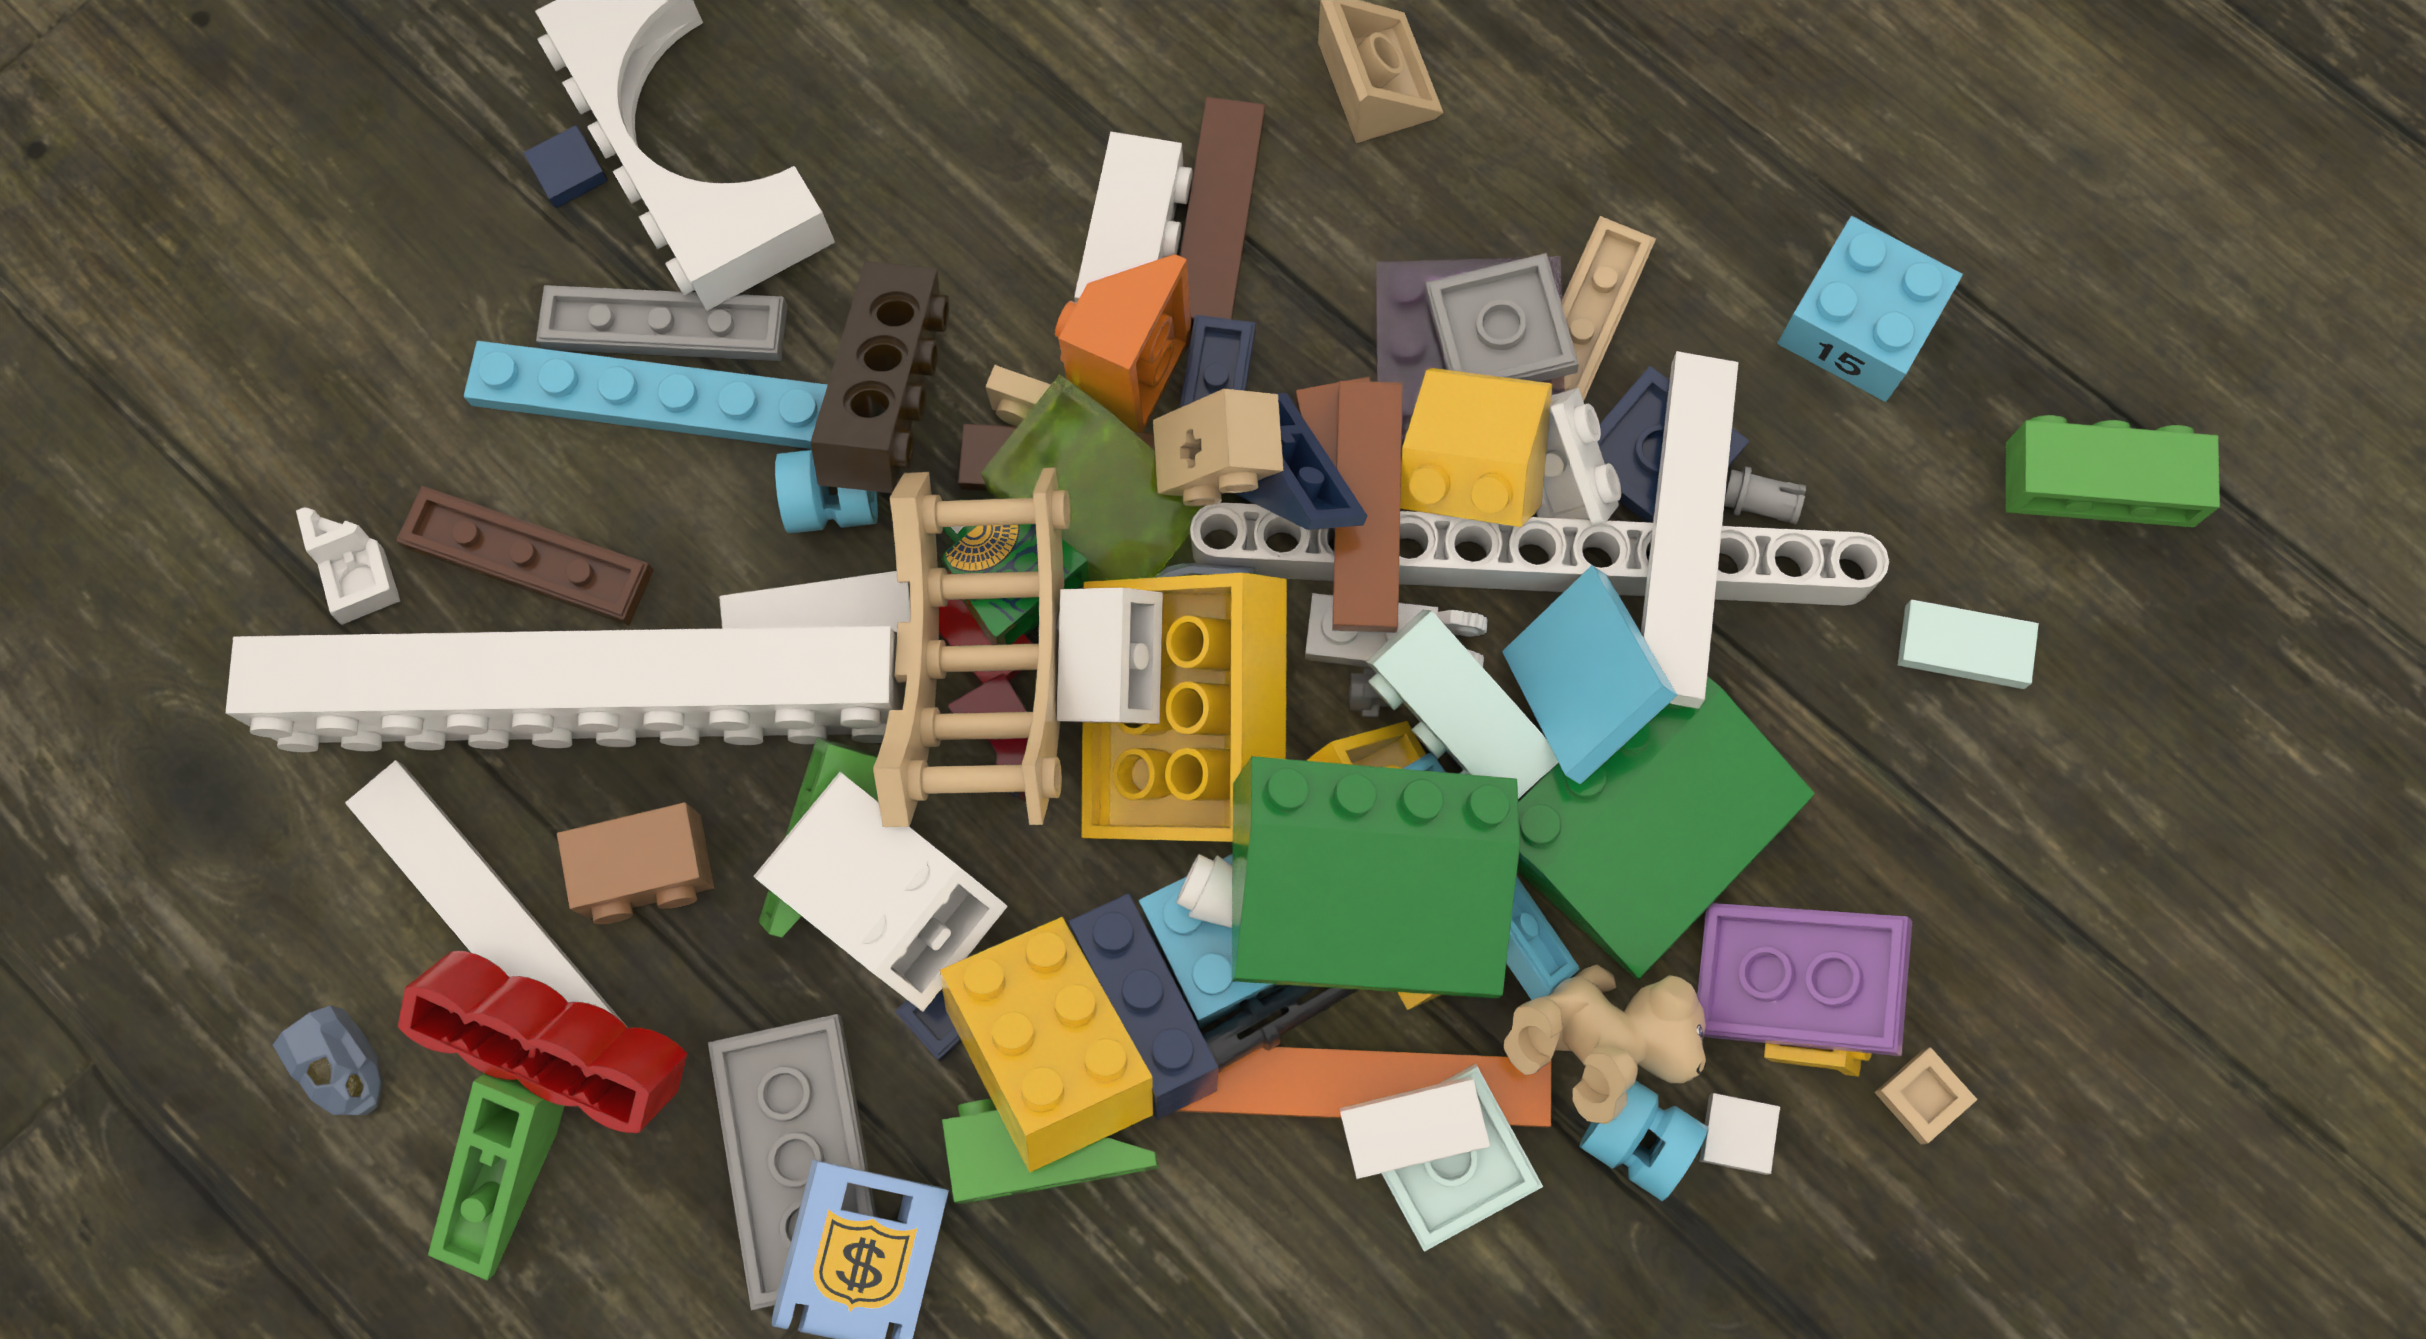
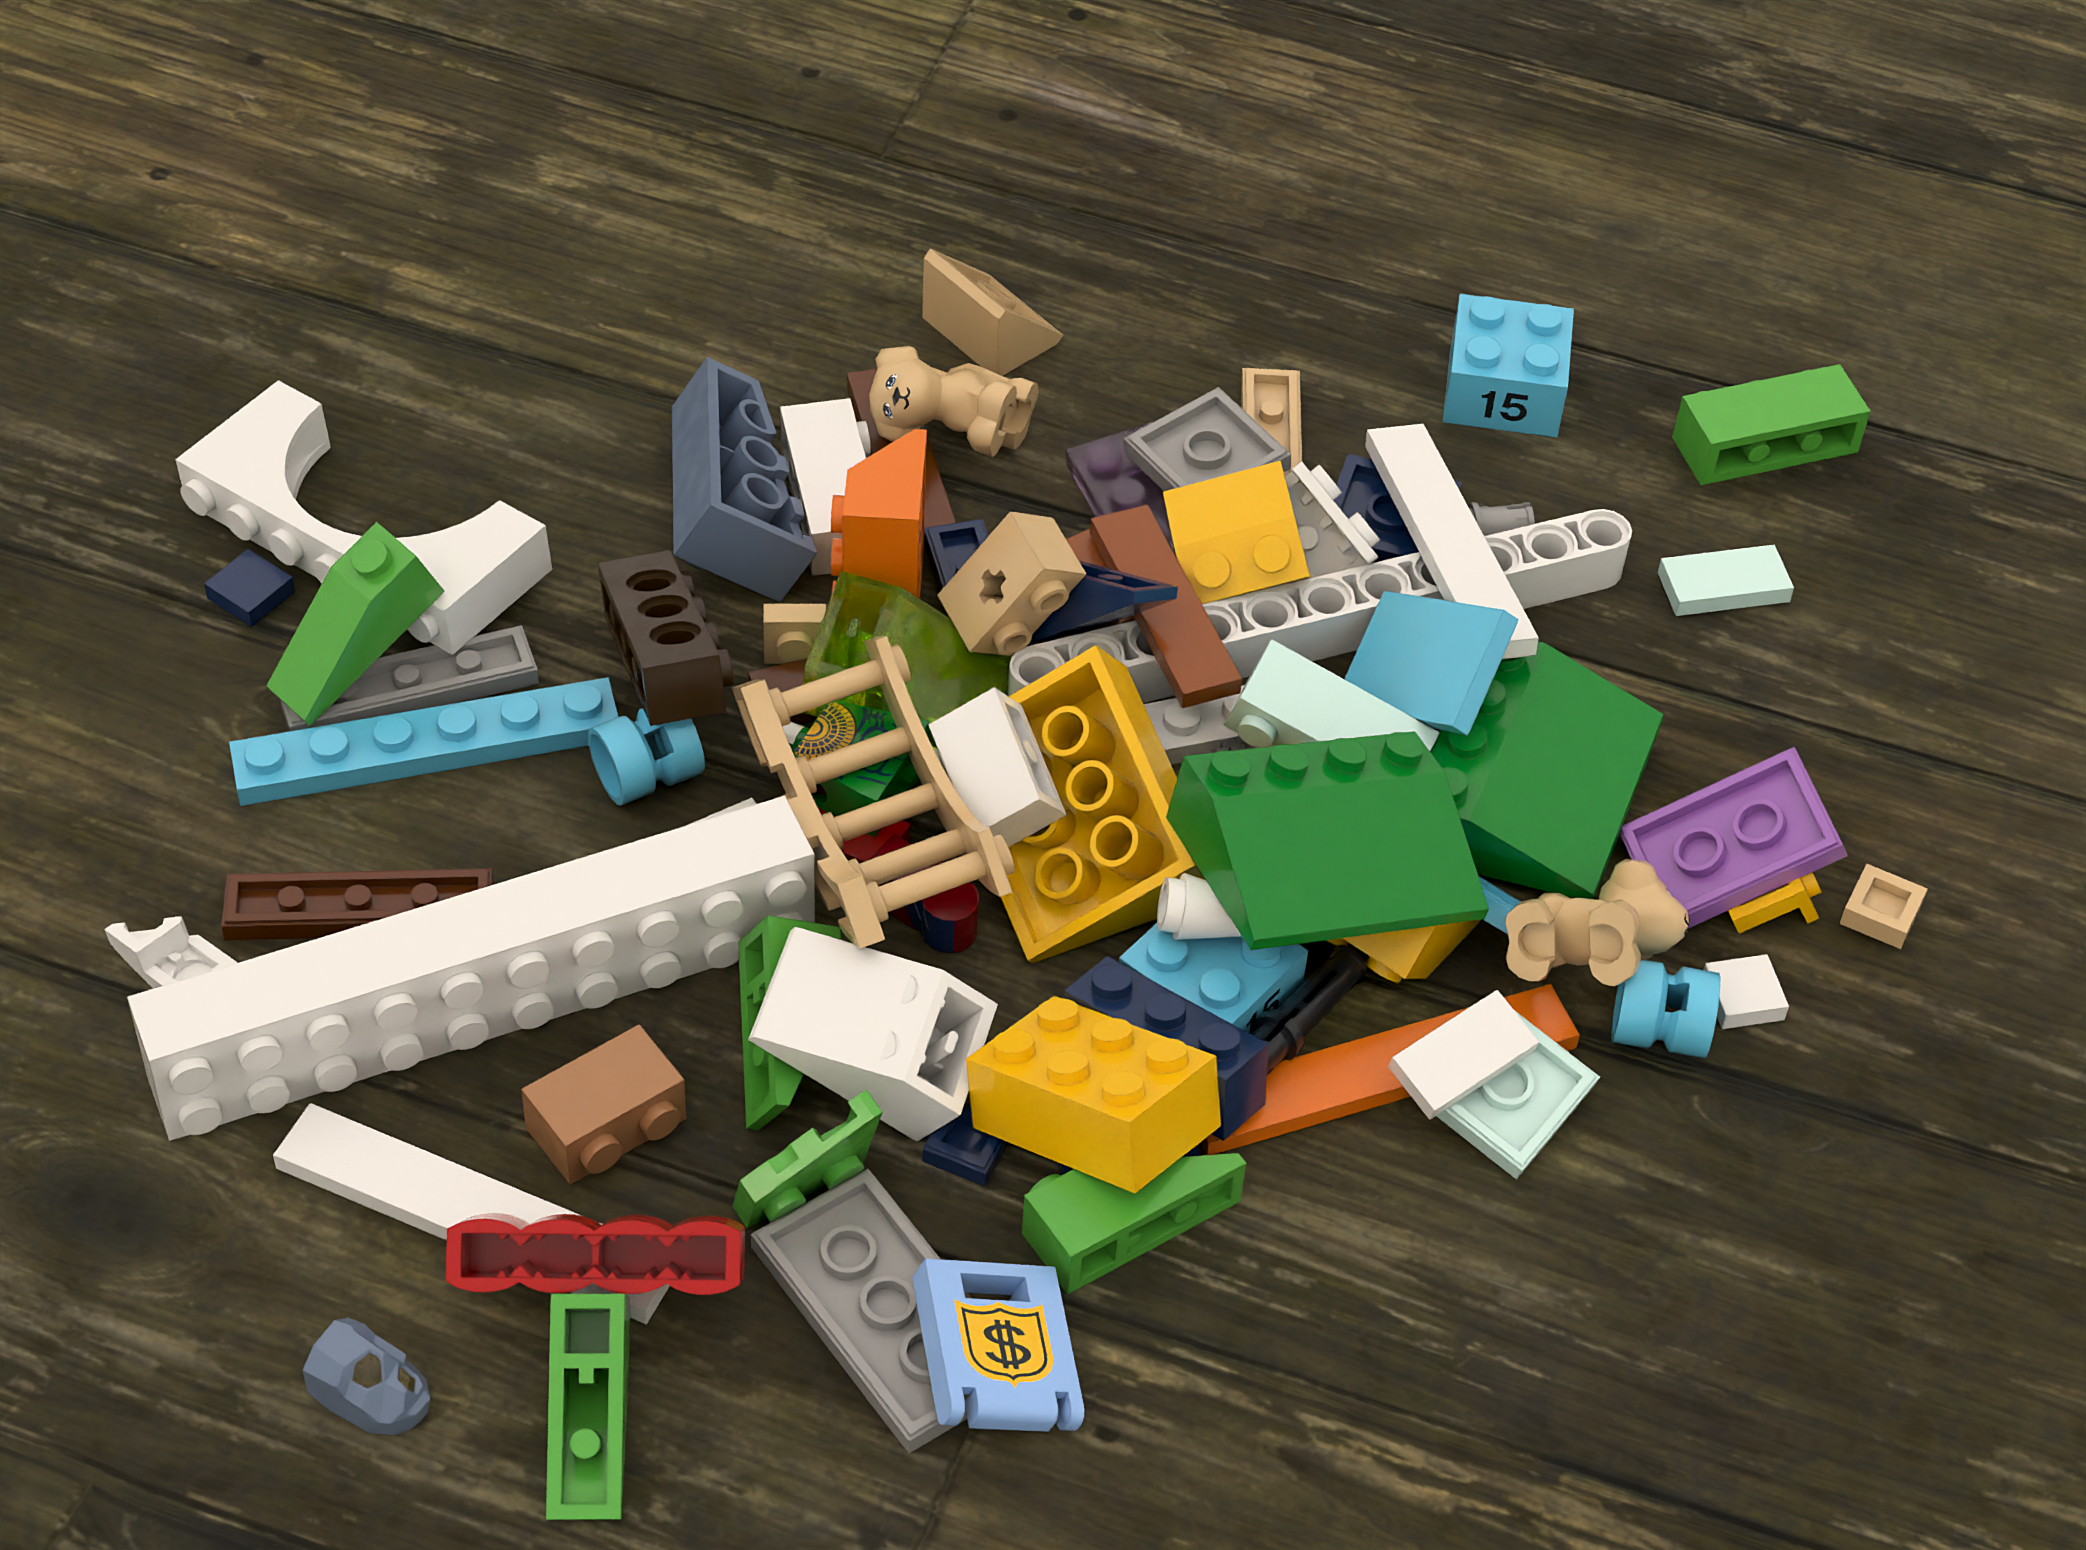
camera: 30 degrees left, 25 degrees down
none -> bright green slope [266,522,445,726]
none -> sand blue wedge [672,357,818,602]
none -> bright green wing [732,1090,883,1228]
none -> tan animal [869,346,1039,457]

